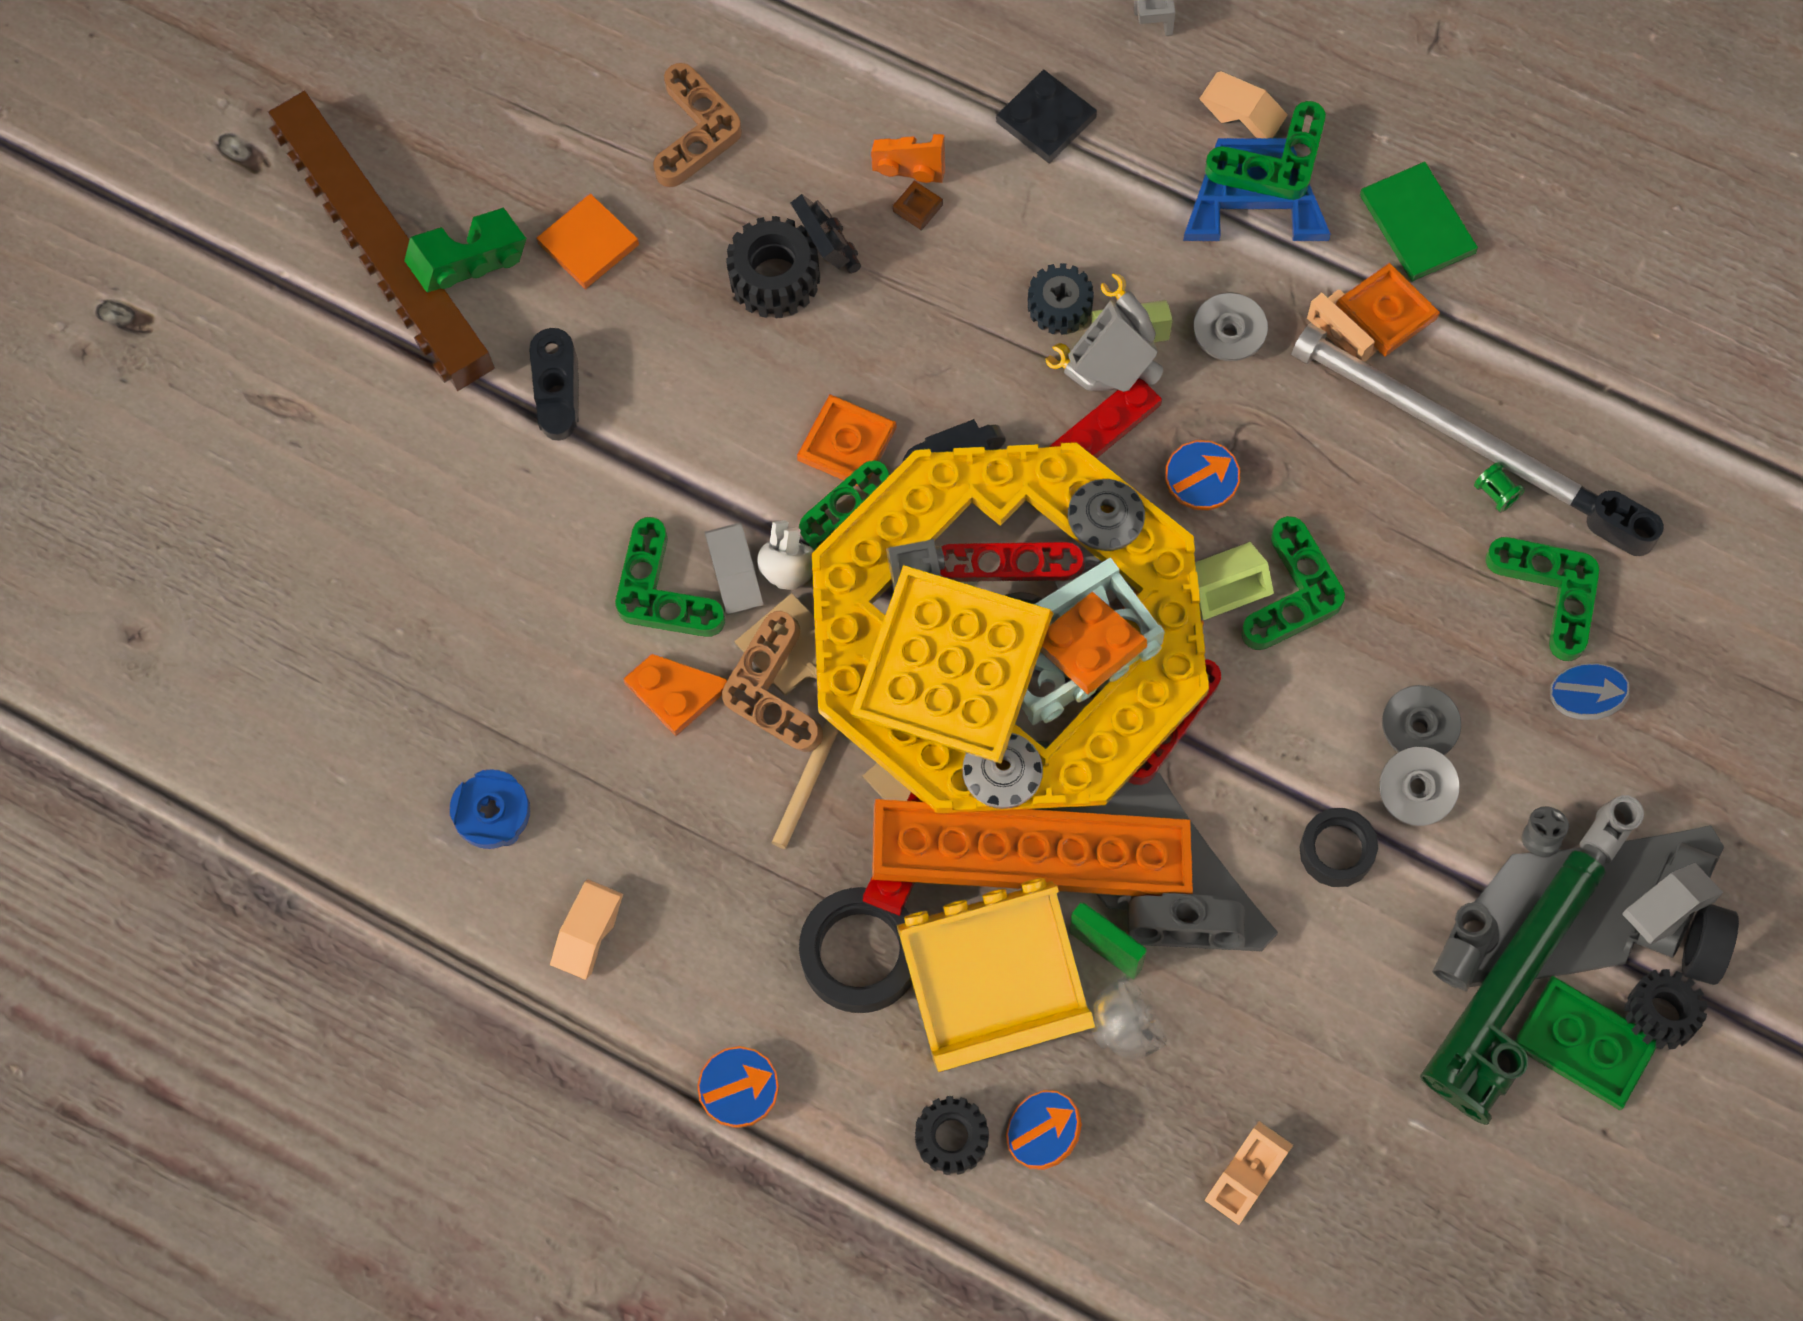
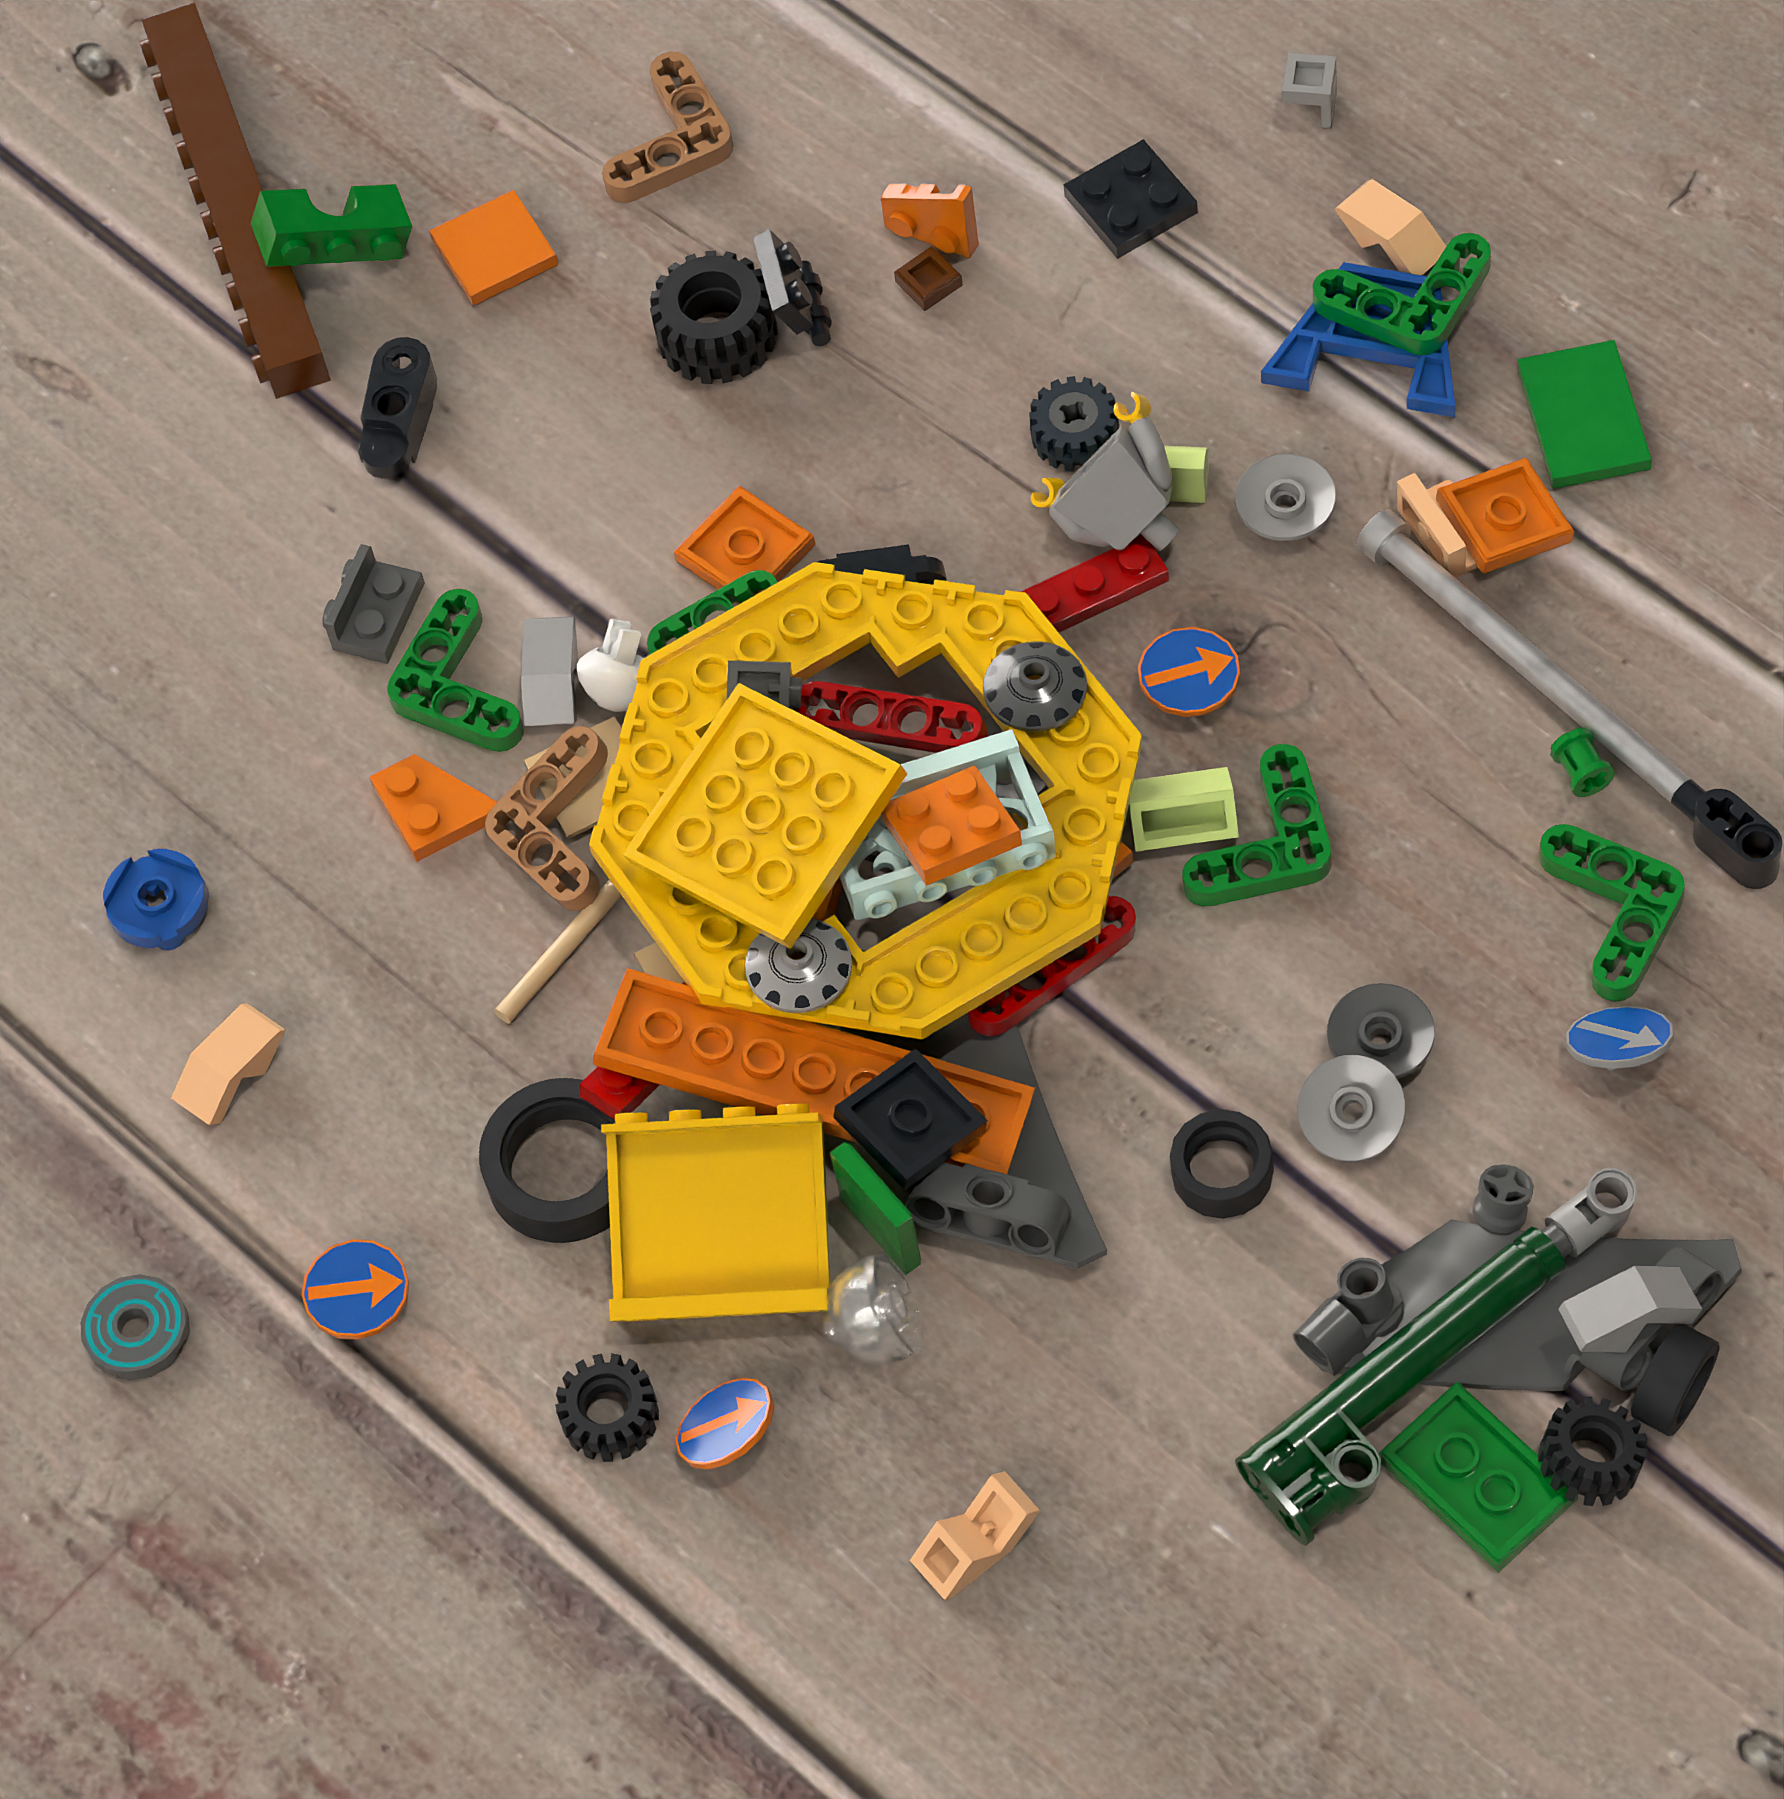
camera: 20 degrees right, 10 degrees down
none -> dark grey tile [80,1274,190,1380]
none -> dark grey bracket [322,544,425,664]
none -> black plate [833,1049,988,1190]

